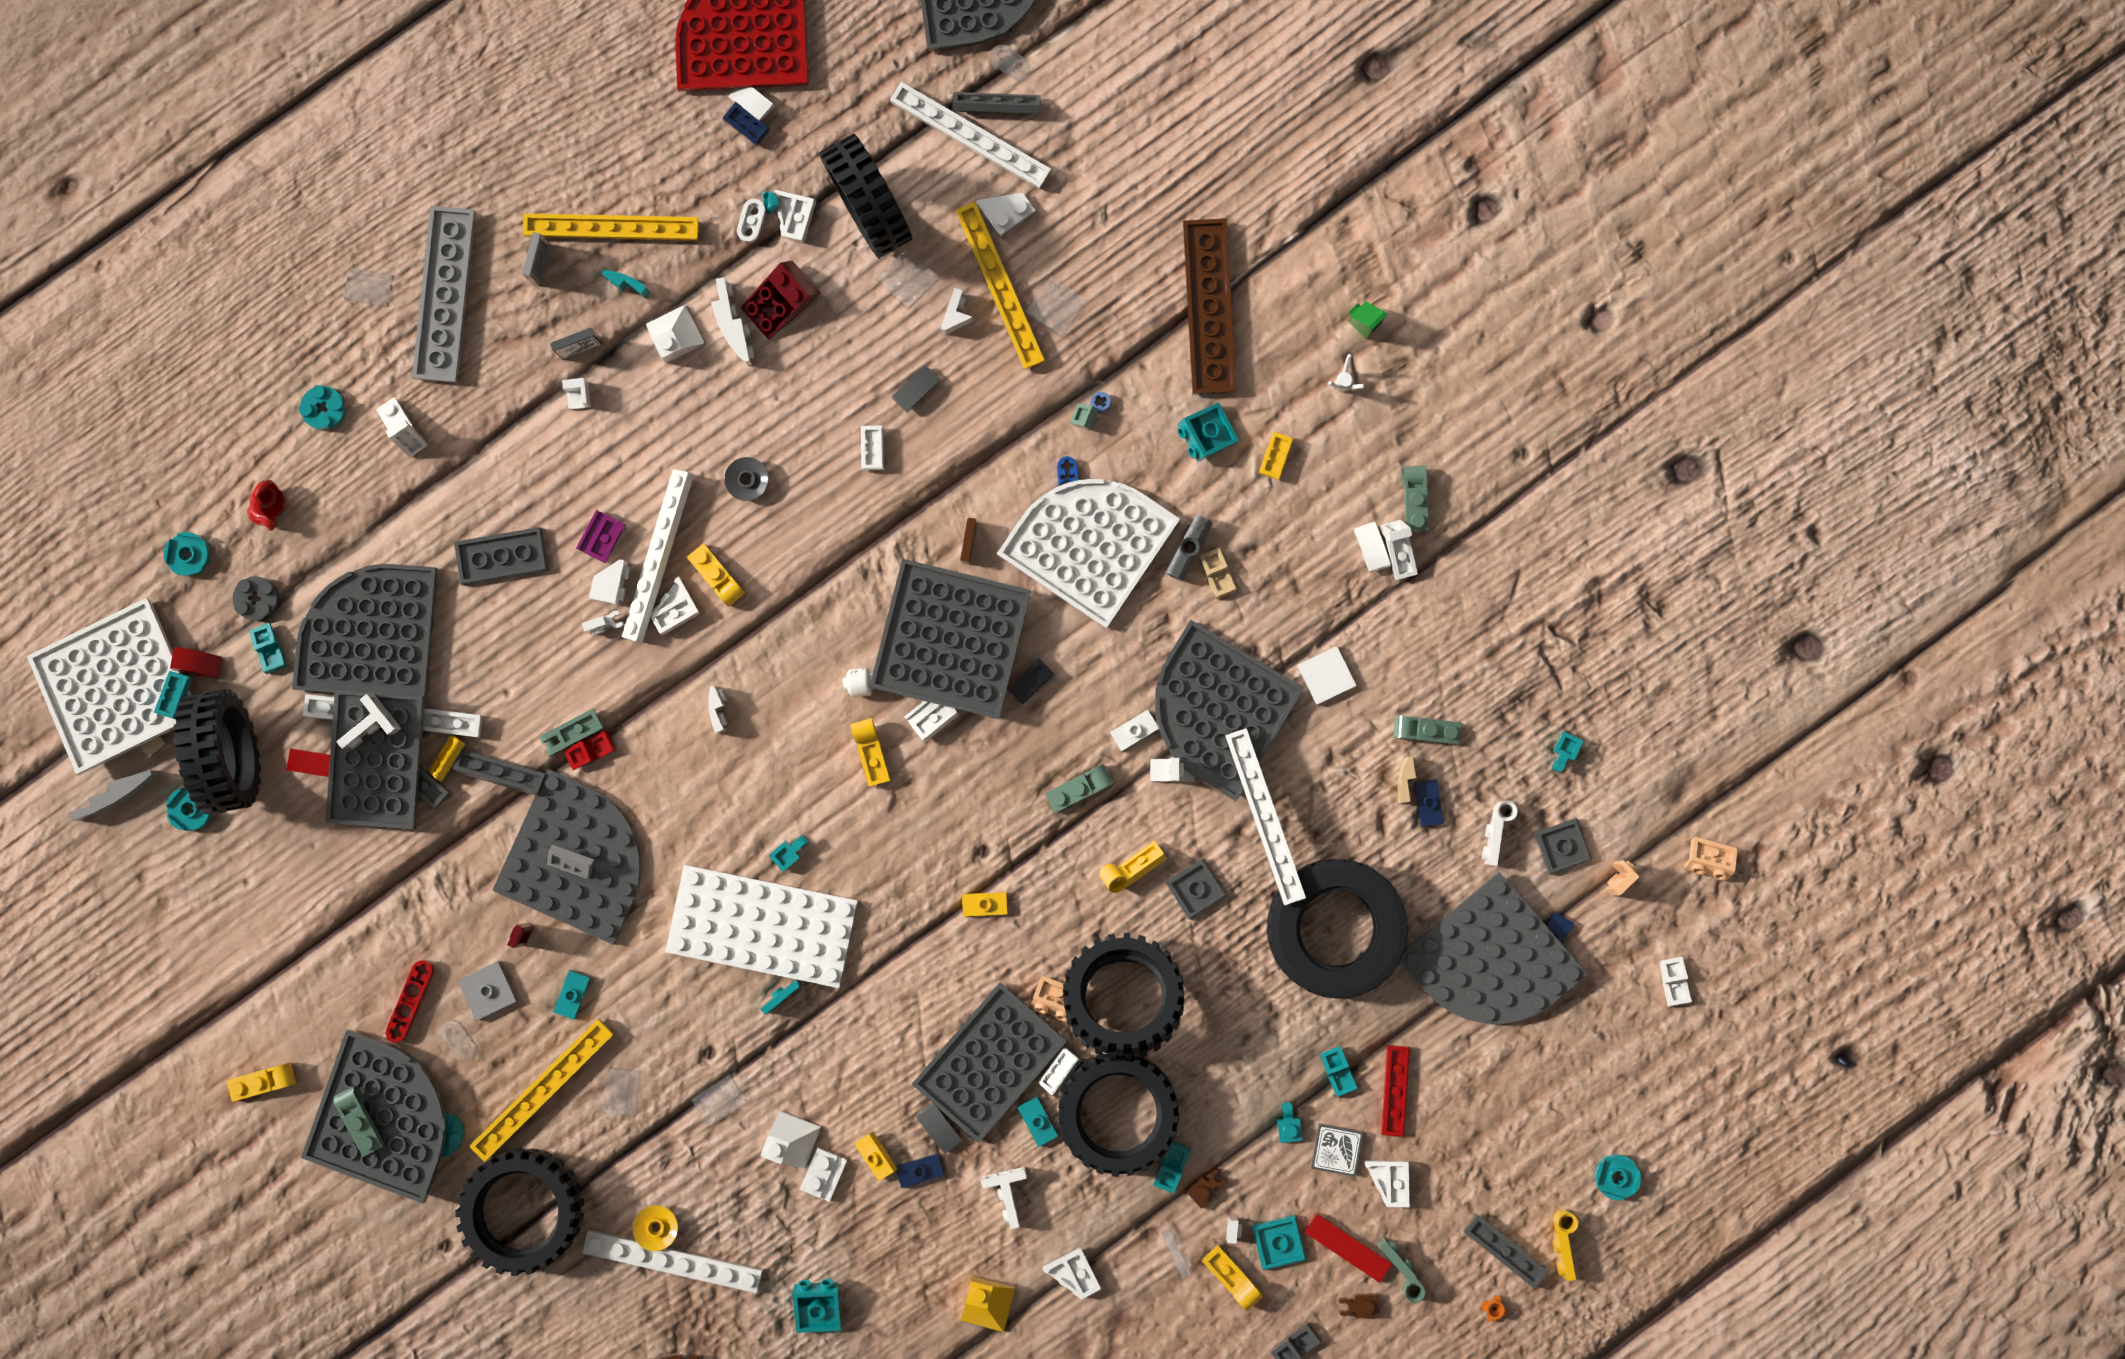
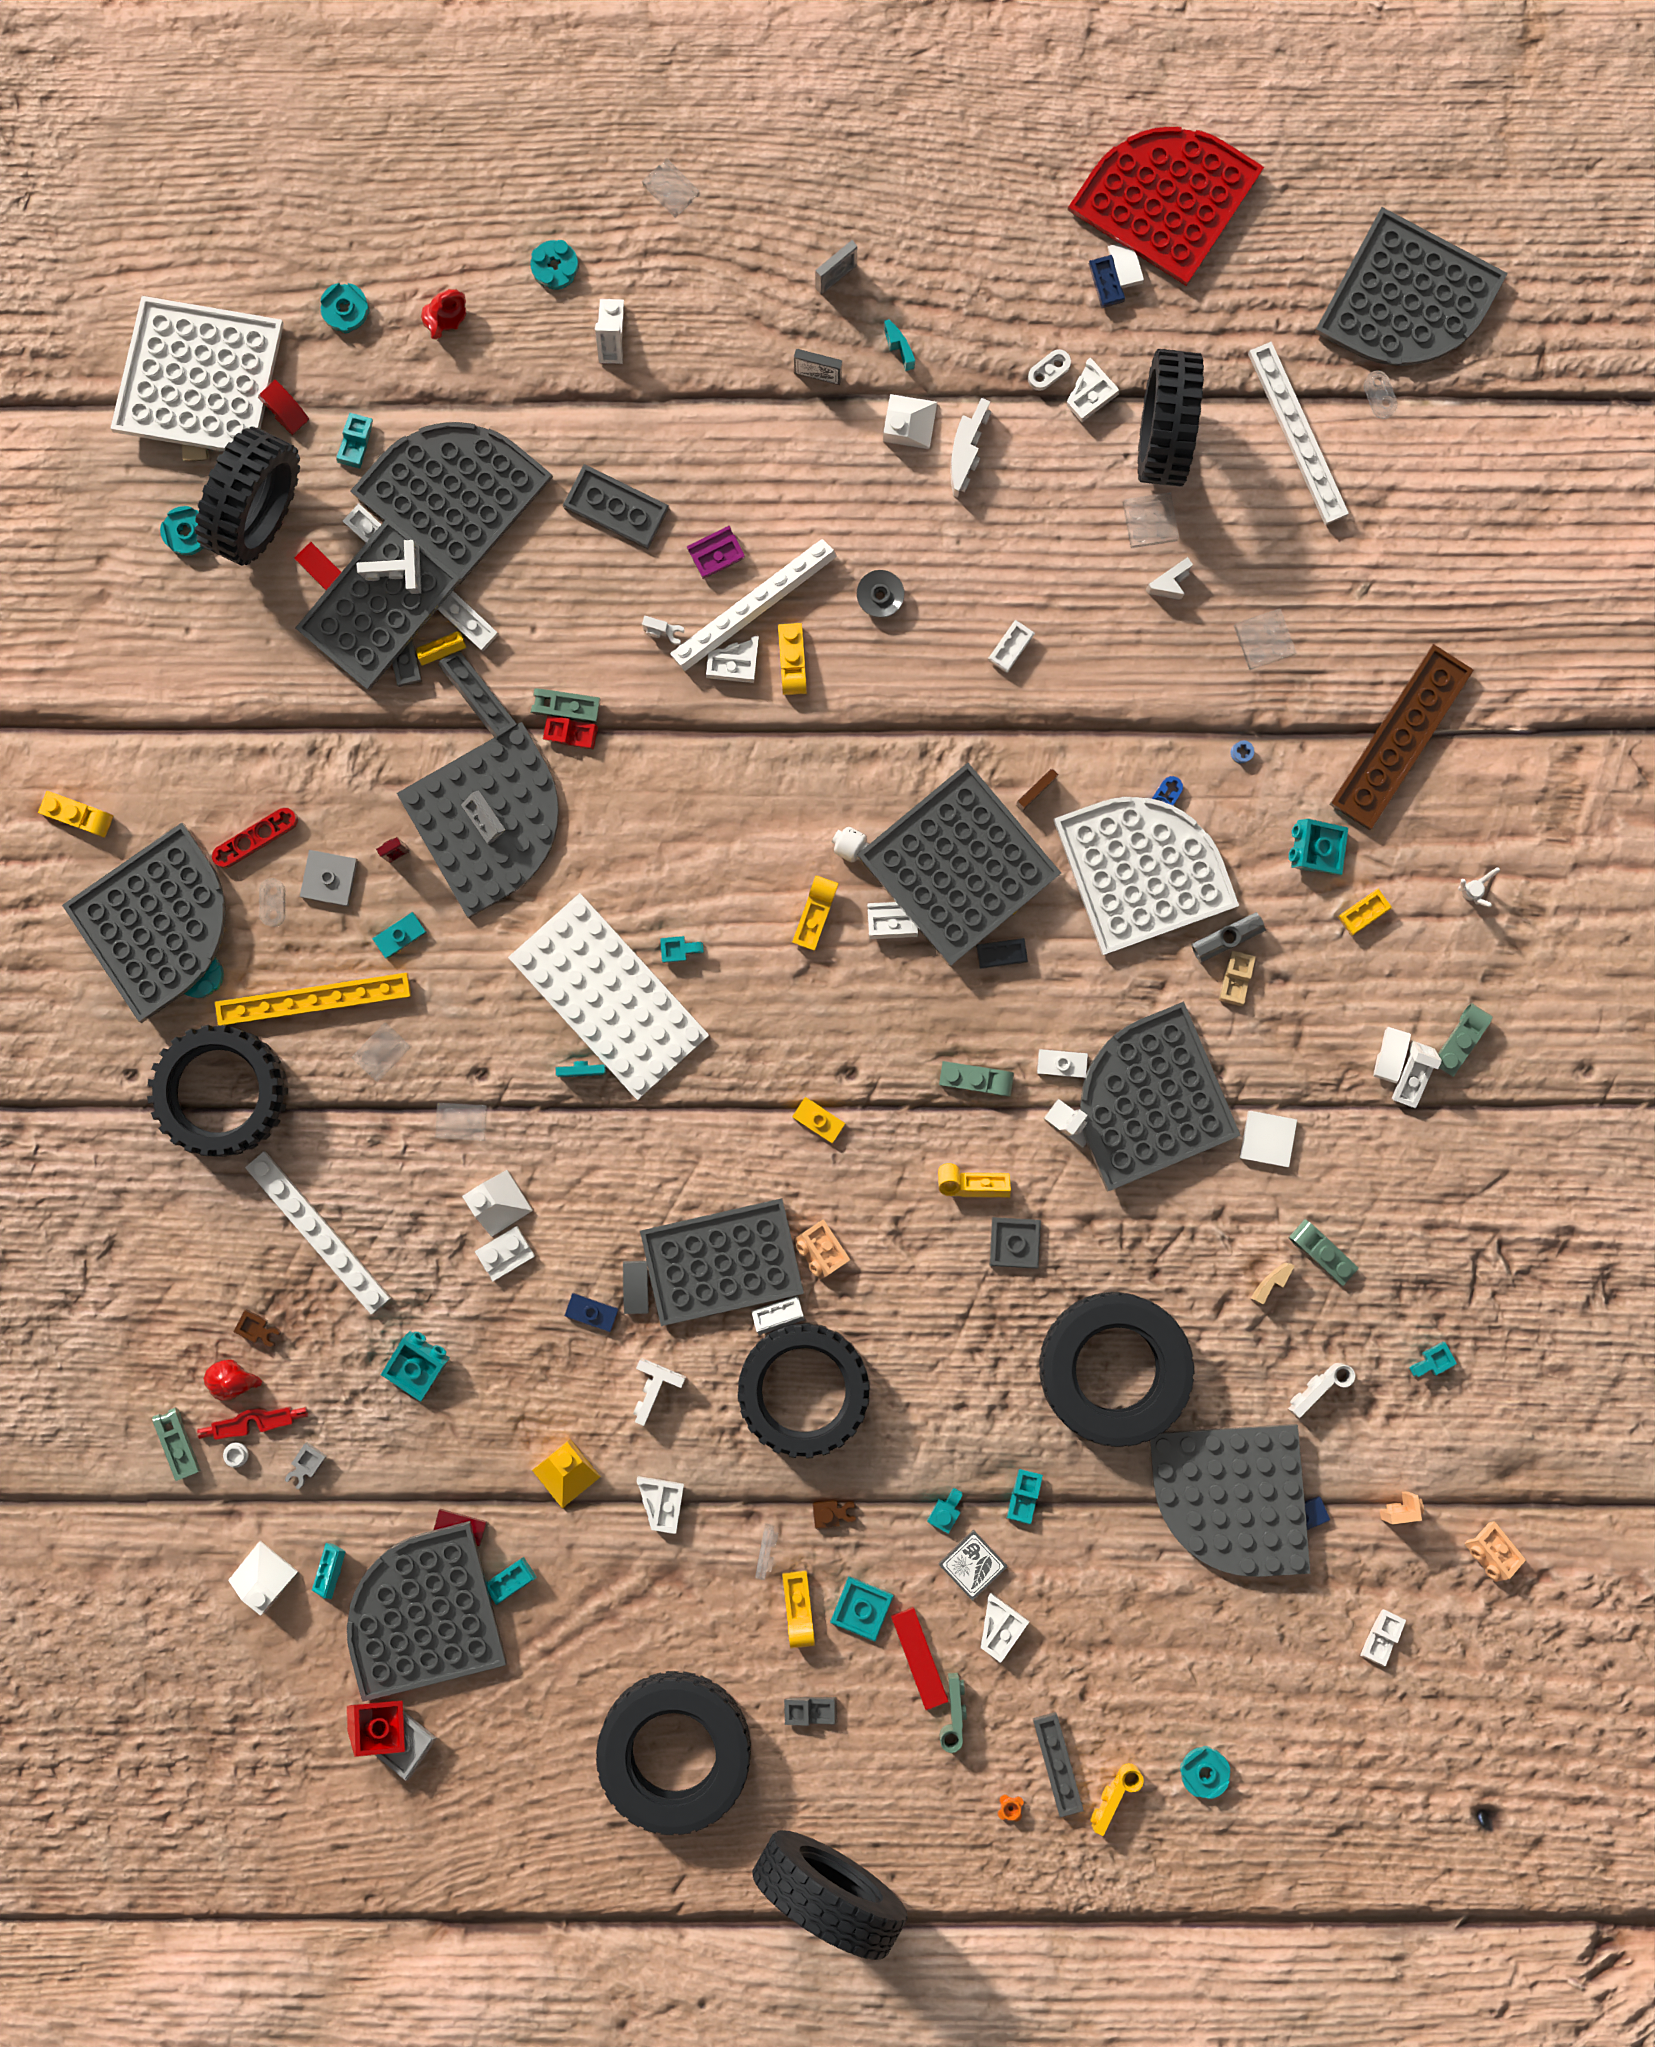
camera: 30 degrees right, 0 degrees up
light grey slope [69,770,160,821] -> none
teal plate [154,671,193,719] -> none
dark grey plate [233,576,280,621] -> none
sand green plate [333,1086,385,1157] -> none
light grey plate [412,206,476,383] -> none
yellow plate [523,213,699,241] -> none
white panel [562,378,591,410] -> none
white slope [589,560,630,605] -> none
yellow dish [633,1205,678,1251] -> none
white slope [708,686,728,734] -> none
dark red slope [740,260,821,340] -> none
teal tile [761,191,779,214] -> none
yellow plate [854,1132,898,1181] -> none
dark grey slope [892,365,940,413] -> none
dark grey plate [953,92,1041,115] -> none
yellow plate [955,202,1045,370] -> none
white wing [976,193,1035,237] -> none
teal plate [1017,1096,1058,1147] -> none
black tyre [1063,933,1184,1060] -> none
sand green plate [1070,403,1098,429] -> none
teal slope [1153,1141,1191,1194] -> none
white plate [1225,728,1306,906] -> none
white plate [1226,1217,1242,1244] -> none
reddish brown plate [1339,1293,1379,1319] -> none
green slope [1348,301,1387,339] -> none
red tile [1381,1045,1410,1137] -> none
dark blue plate [1414,780,1444,827] -> none
dark grey tile [1533,818,1592,874] -> none

